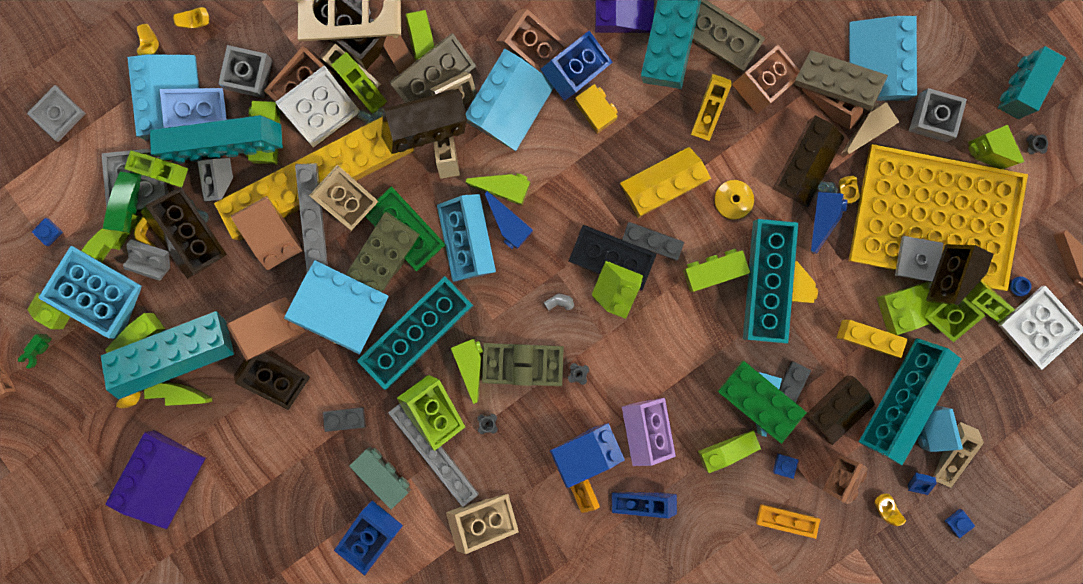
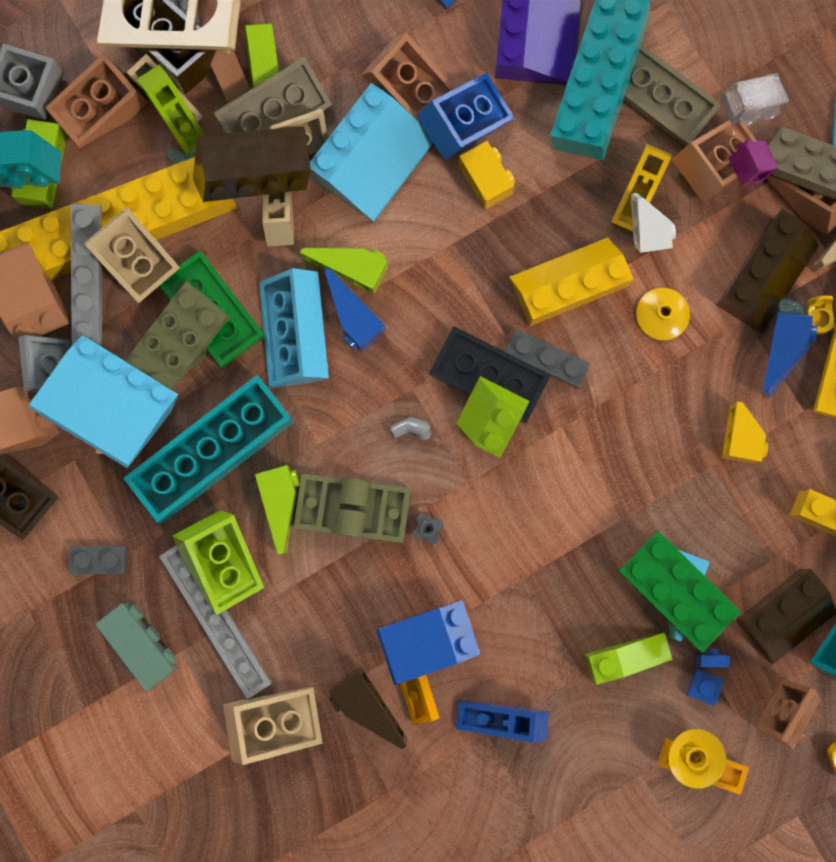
camera: 10 degrees right, 5 degrees down
white plate [275,65,360,148] -> none
blue slope [334,501,403,576] -> none
dark grey plate [477,414,498,434] -> none
lavender slope [622,398,676,466] -> none
lime brick [683,248,750,292] -> none
teal brick [743,219,798,343] -> none
dark grey plate [779,361,811,403] -> none
none -> light grey plate [18,335,71,393]
none -> dark brown slope [328,667,407,749]
none -> white slope [631,193,676,253]
none -> yellow dish [668,729,726,789]
none -> blue plate [694,648,730,667]
none -> clear brick [720,73,789,125]
none -> magenta brick [729,140,778,186]

